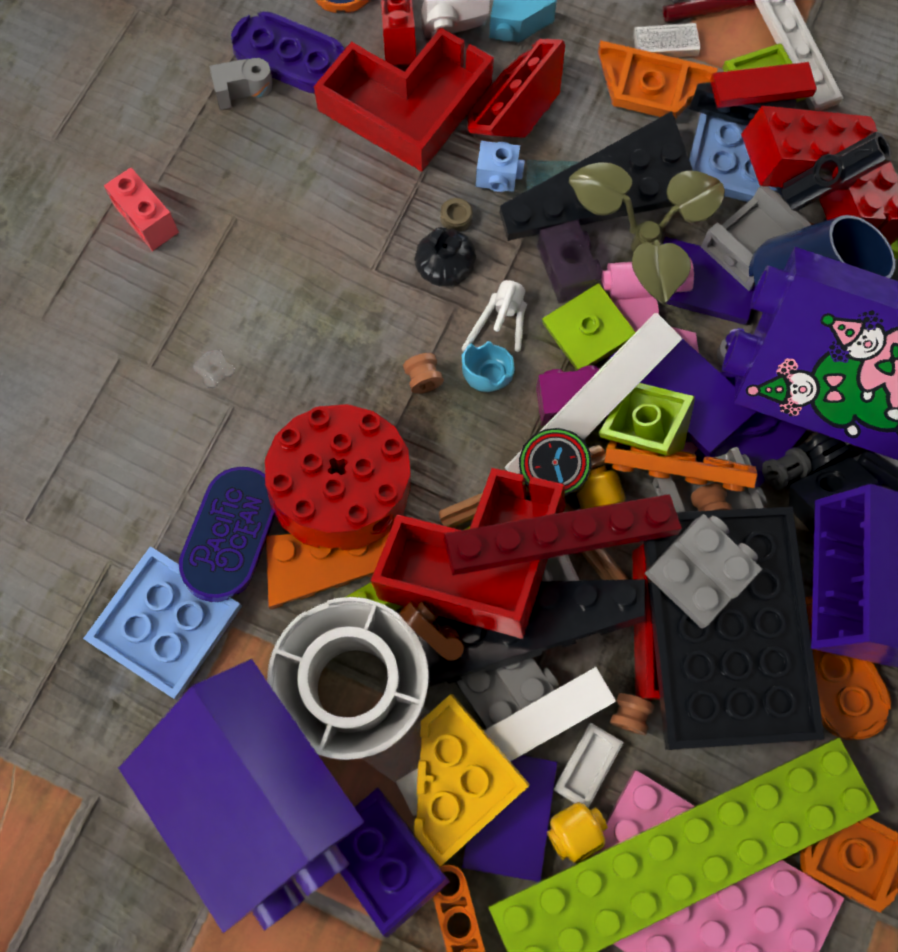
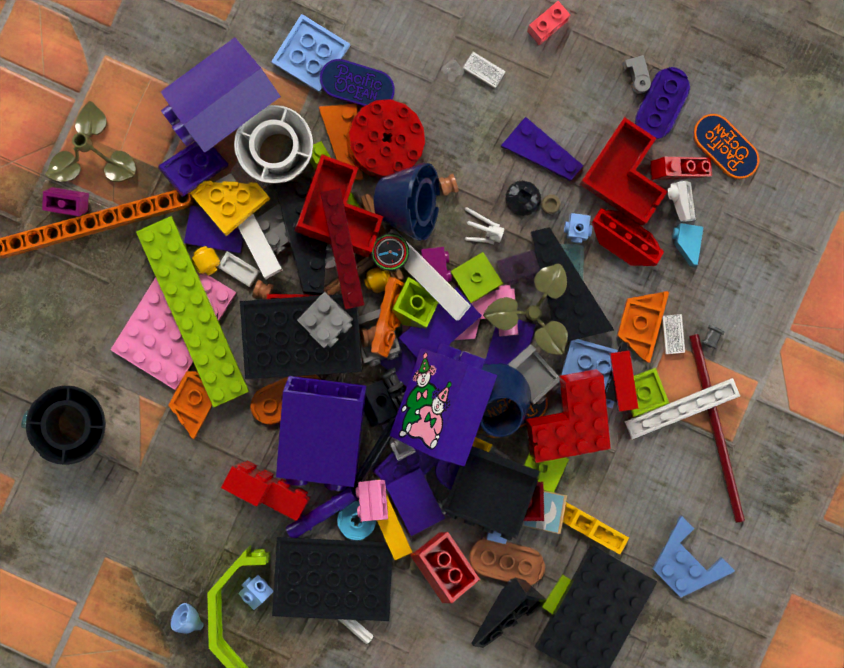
camera: 90 degrees right, 15 degrees up
reddish brown plate [400,601,464,660] -> none
medium azure hair [461,341,515,392] -> none
black piece [781,132,892,211] -> none
none -> dark blue cone [374,163,440,241]
none -> white tile [463,52,505,89]
none -> dark purple wing [501,117,583,181]

